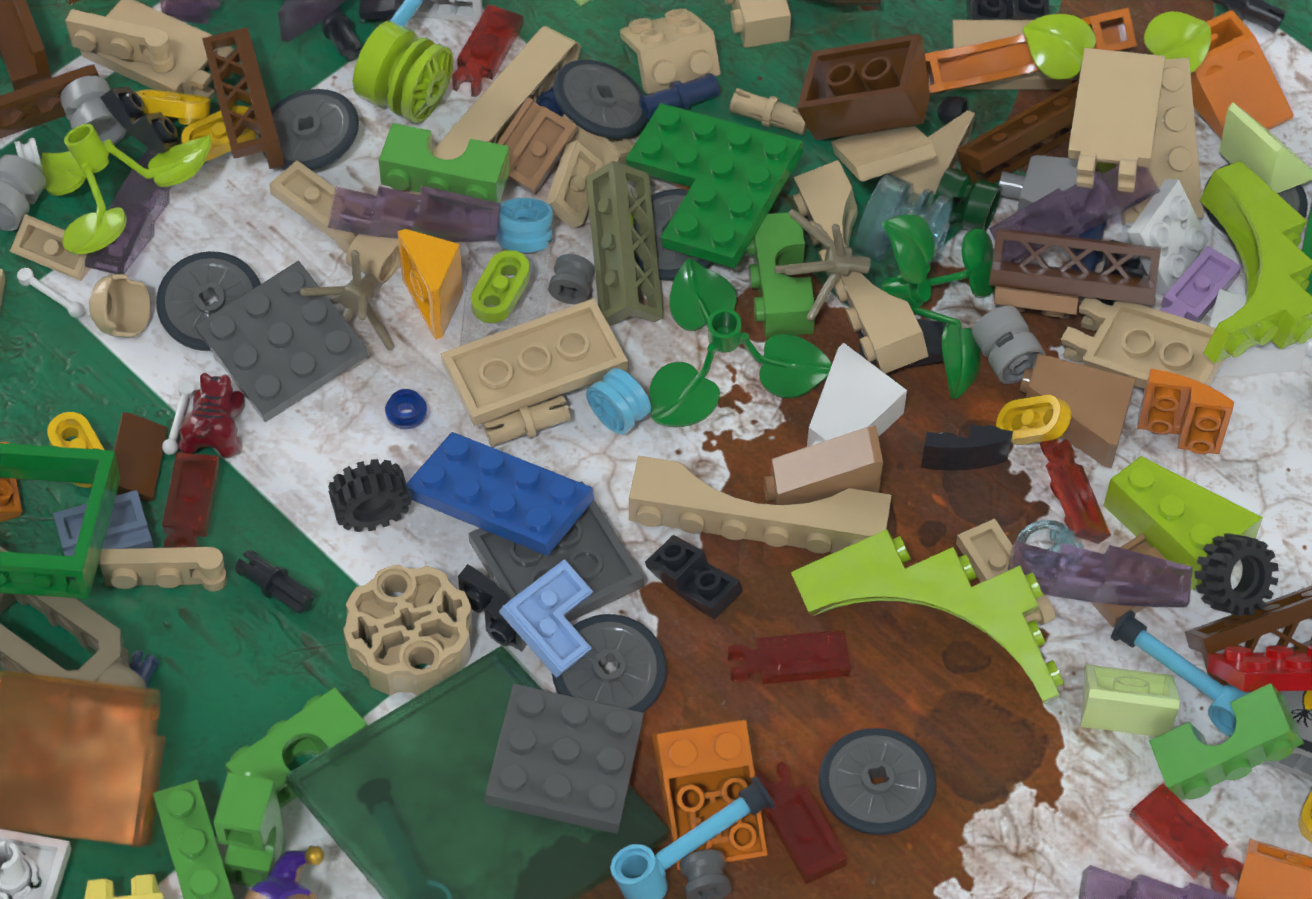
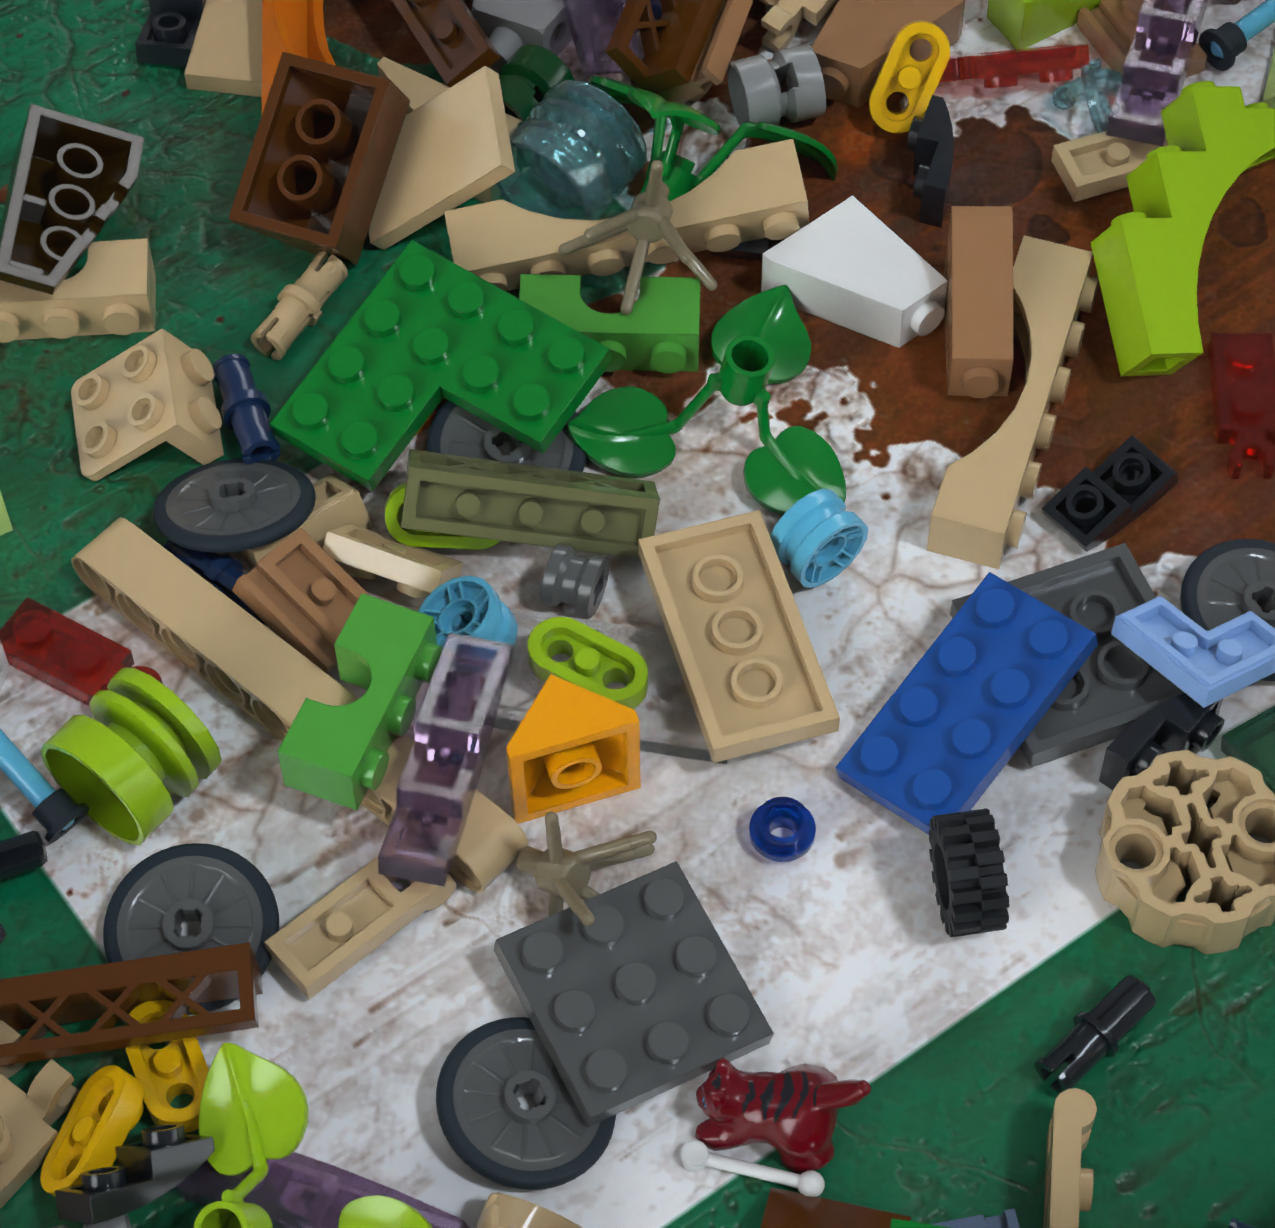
camera: 80 degrees left, 0 degrees up
clear red plate [162,453,220,548] -> none
tan pin [483,395,571,448] -> none

